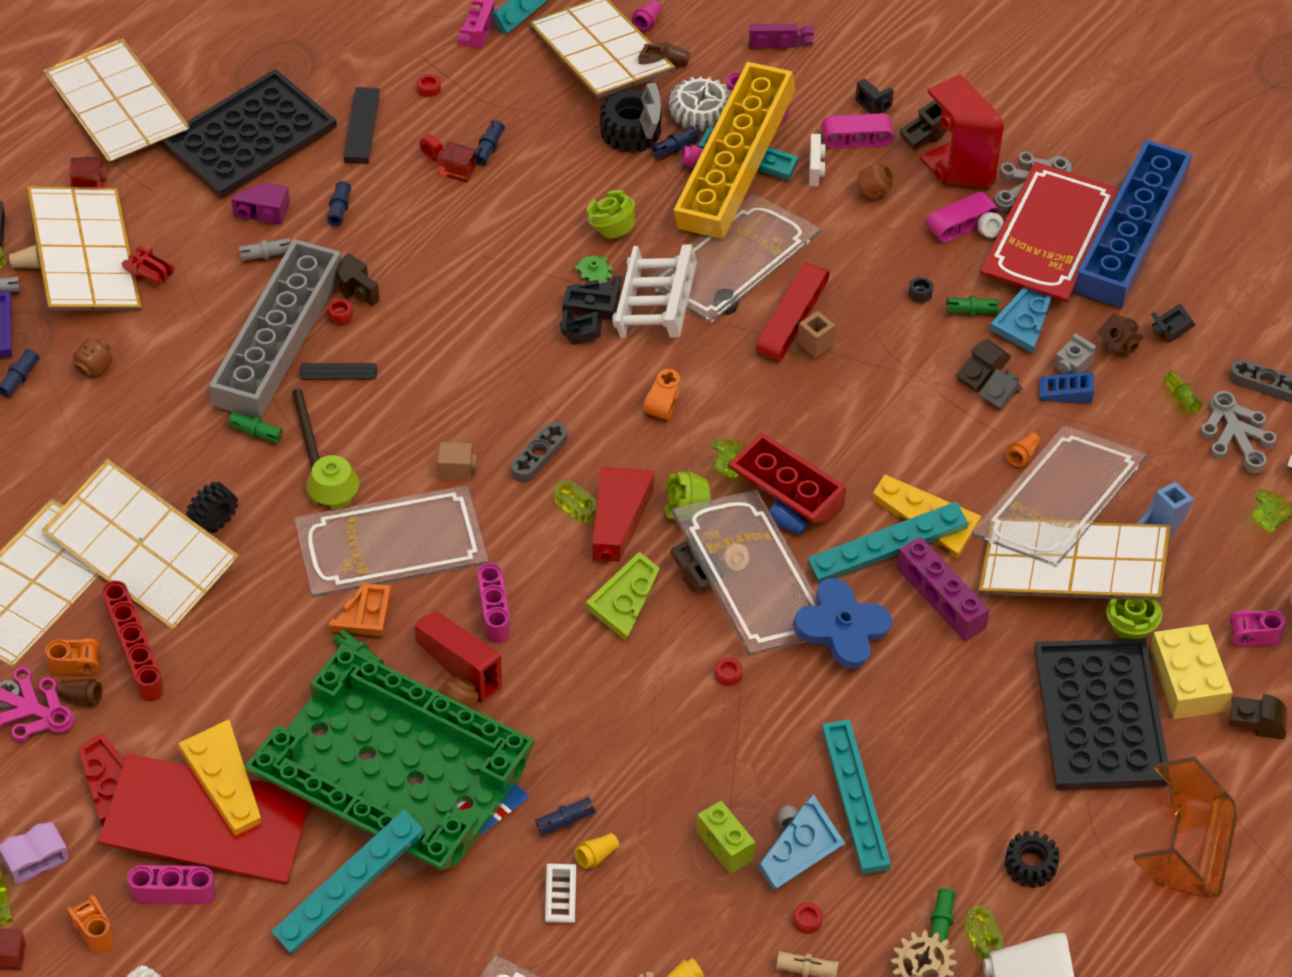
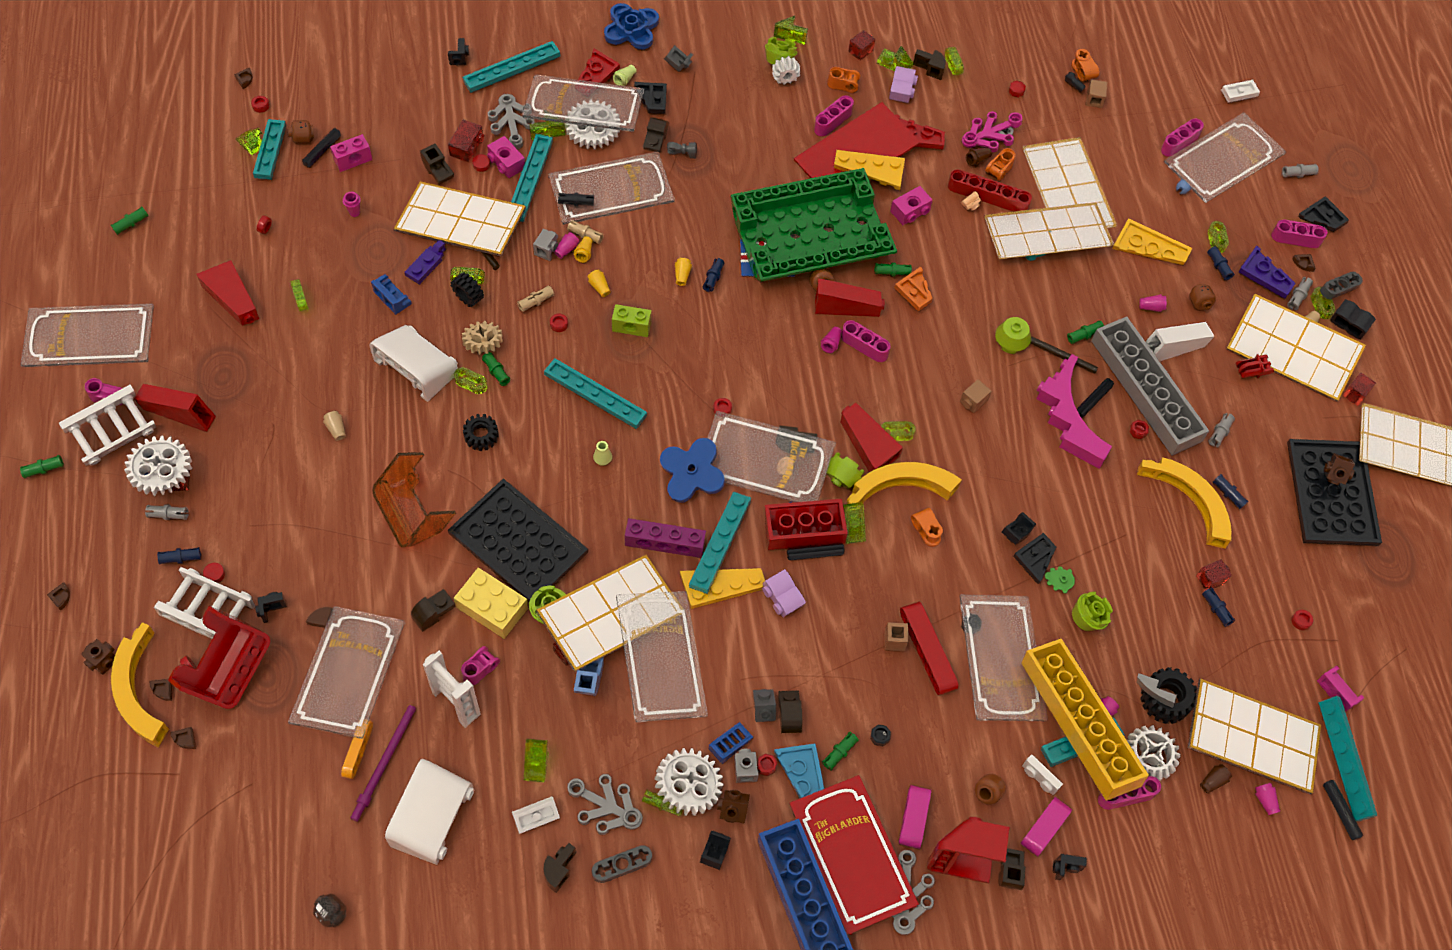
camera: 130 degrees right, 10 degrees up
black tyre [186,482,238,534] -> none
magenta slope [231,182,290,225] -> none
teal plate [271,809,426,955] -> none
clear piece [294,485,489,598] -> none
dark brown brick [338,253,380,306] -> none
black tile [344,87,380,164] -> none
red tile [419,134,444,159] -> none
dark grey beam [511,422,567,483] -> none
white slope [545,864,576,923] -> none
lime wing [585,552,660,641] -> none
white fence [613,244,697,339] -> none
reddish brown tile [638,44,669,64] -> none
dark blue pin [651,126,699,159] -> none
magenta plate [748,24,814,48] -> none
dark azure wing [757,795,845,891] -> none
light grey hinge [778,805,798,830] -> none
white tile [978,212,1004,238] -> none
orange cone [1006,432,1041,467] -> none
none -> yellow cone [587,269,611,297]
none -> yellowish green cone [593,441,612,466]
none -> white gear [655,748,723,816]
none -> red tile [757,753,777,776]
none -> lavender brick [762,569,806,617]
none -> dark pink cone [821,327,842,353]
none -> yellow arch [846,462,962,514]
none -> dark pink brick [890,186,933,225]
none -> light nougat plate [961,191,981,211]
none -> dark pink arch [1037,354,1112,469]
none -> yellow wing [1112,218,1193,265]
none -> yellow arch [1137,457,1232,549]
none -> dark pink cone [1139,294,1167,312]
none -> white slope [1146,322,1214,361]
none -> reddish brown brick [1323,453,1355,485]

